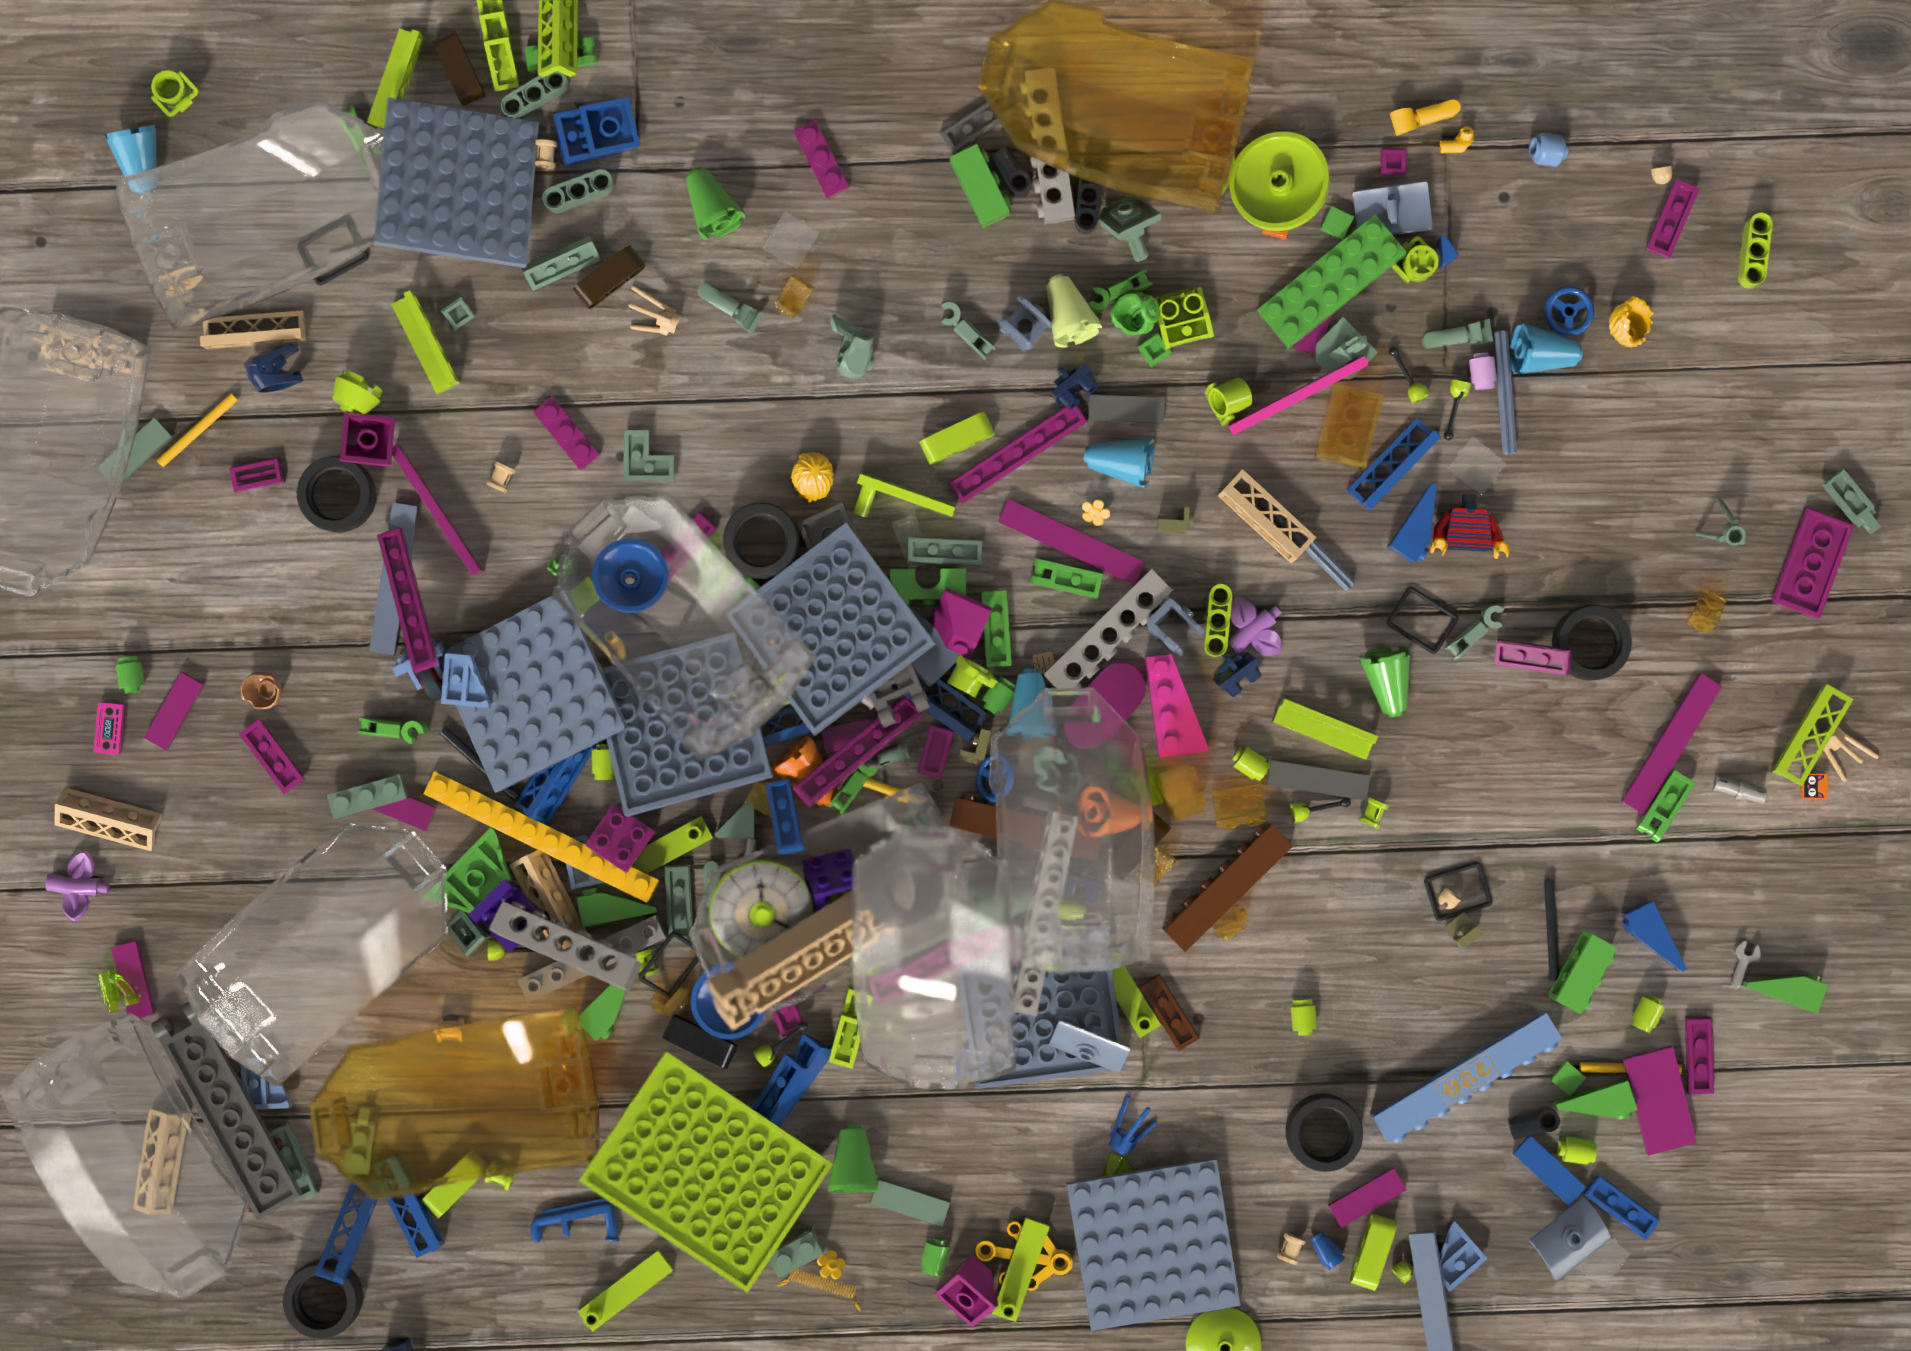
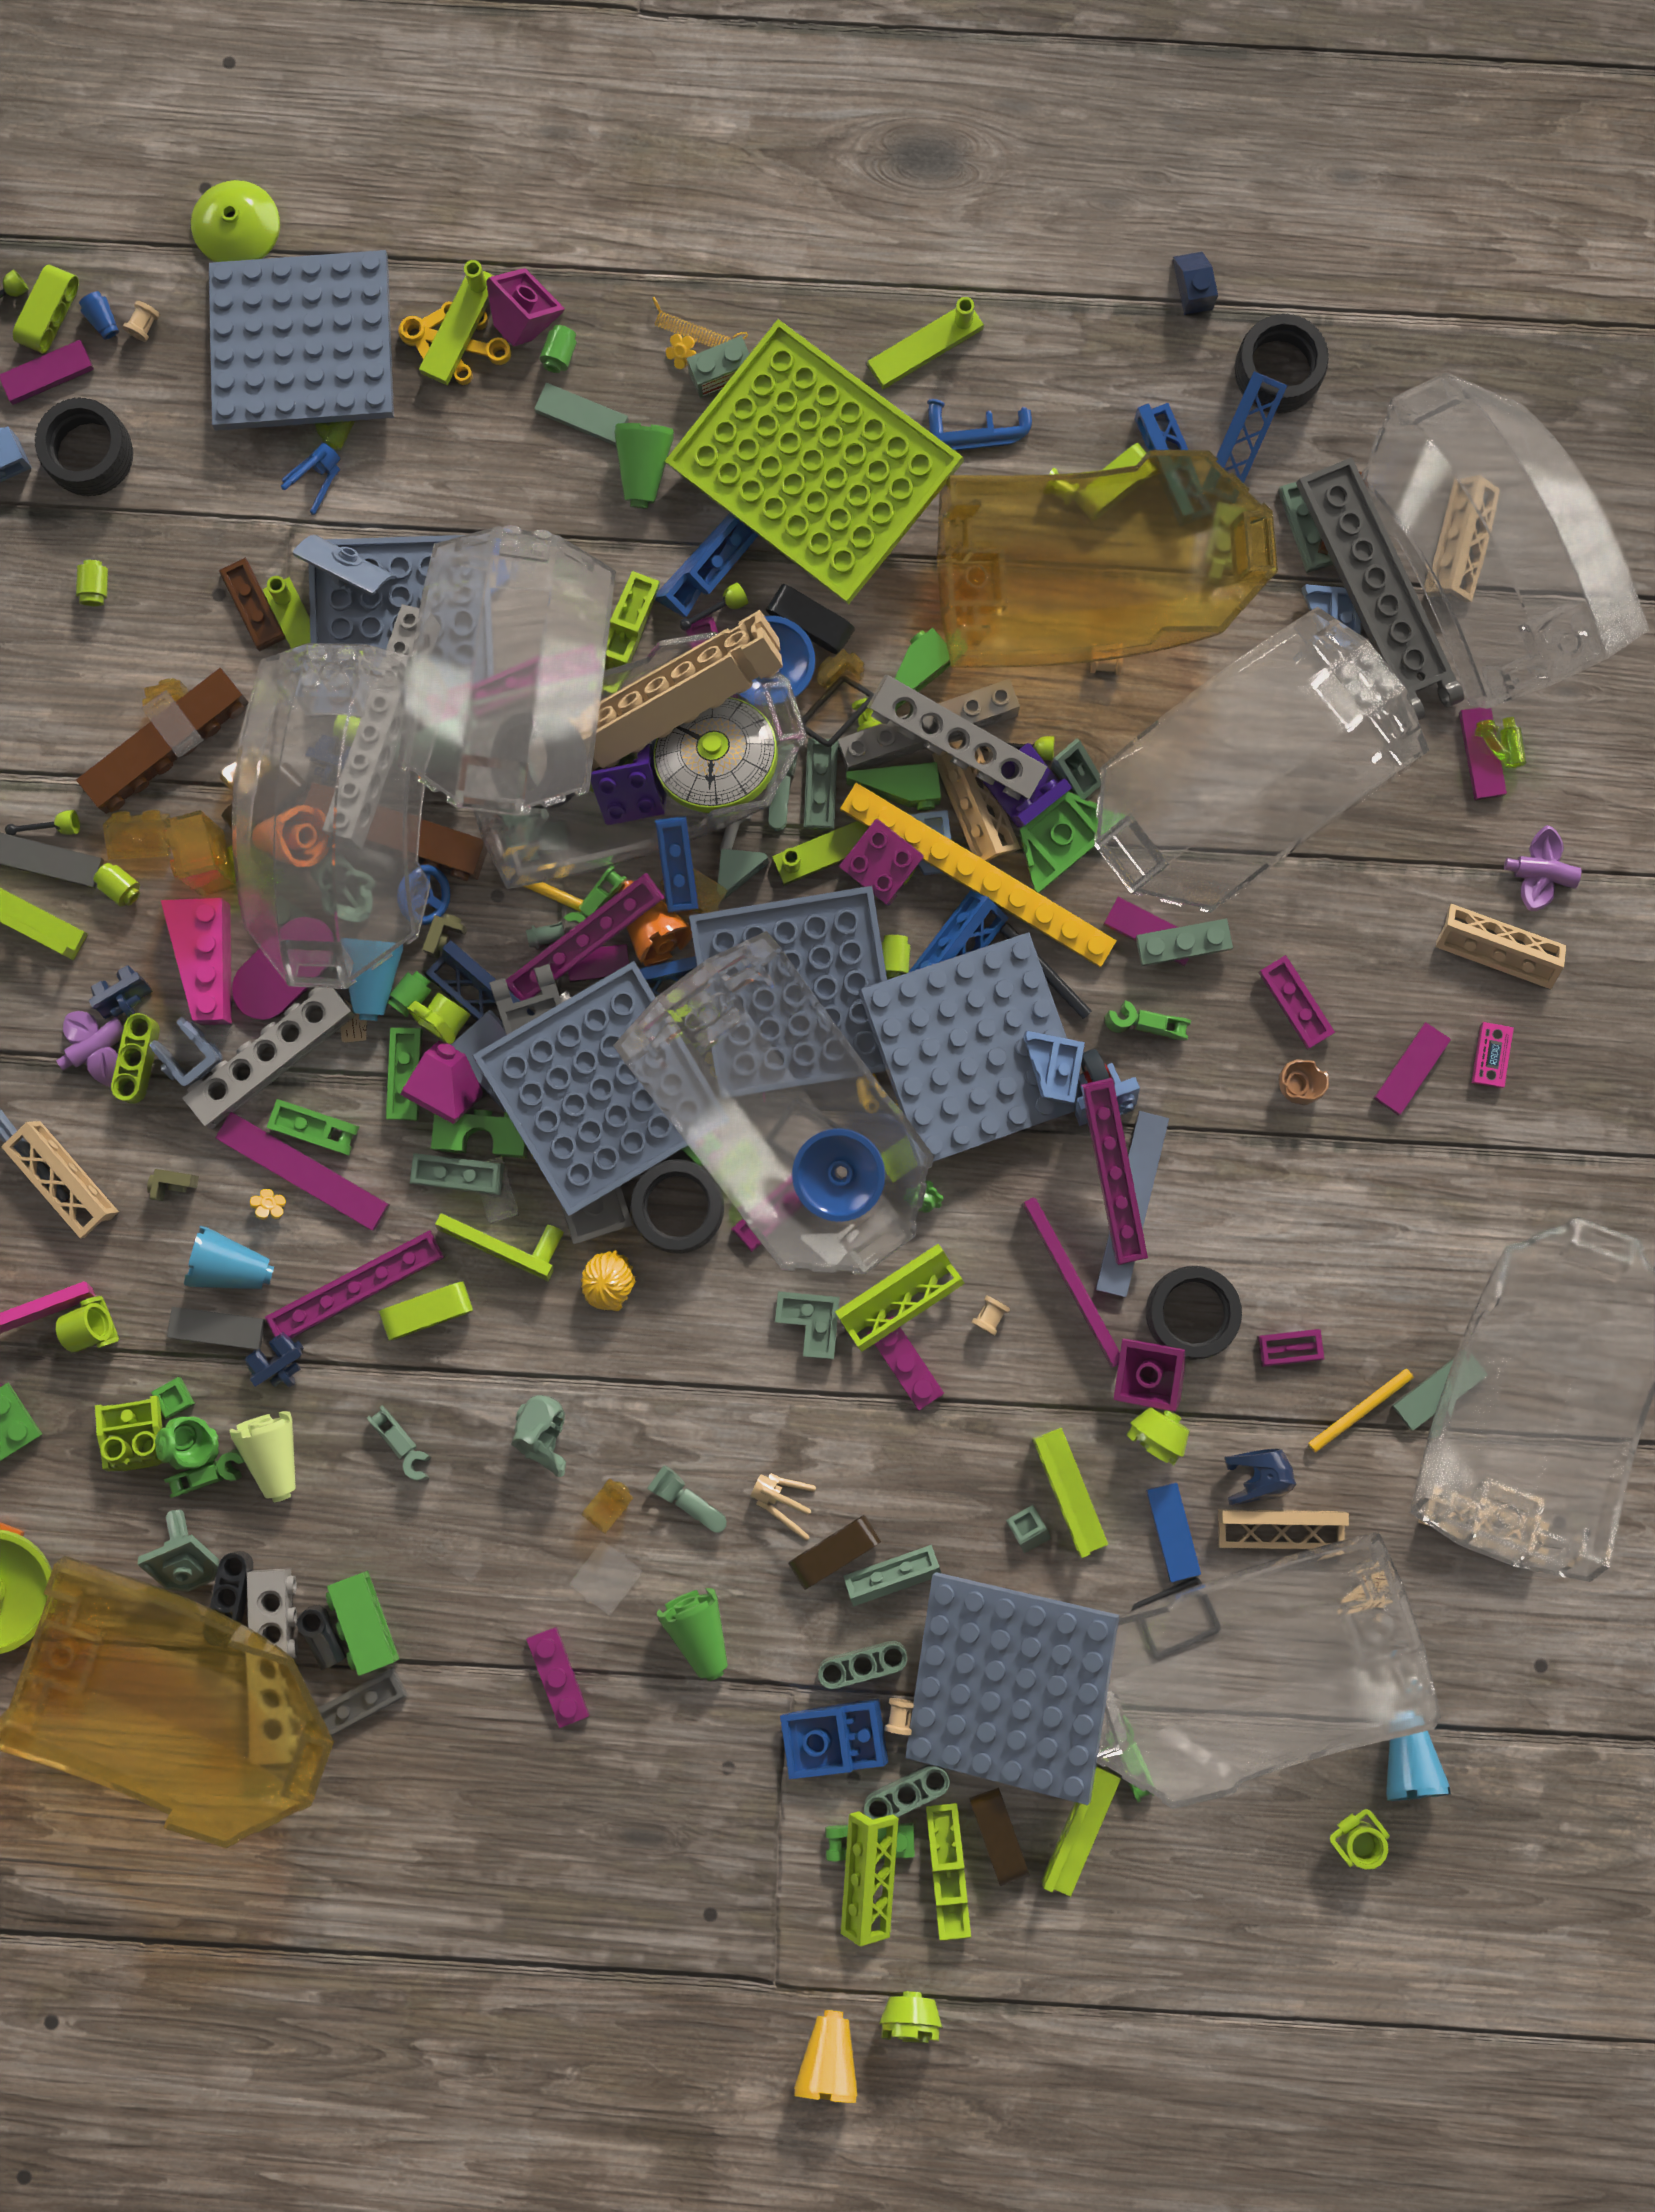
camera: 175 degrees left, 5 degrees down
bright green brick [116,656,145,694] -> none
magenta tile [917,724,954,779] -> none
sand blue piece [998,296,1052,352] -> none
none -> clear tile [141,690,204,758]
none -> lime fence [835,1244,965,1352]
none -> blue tile [1146,1482,1201,1582]

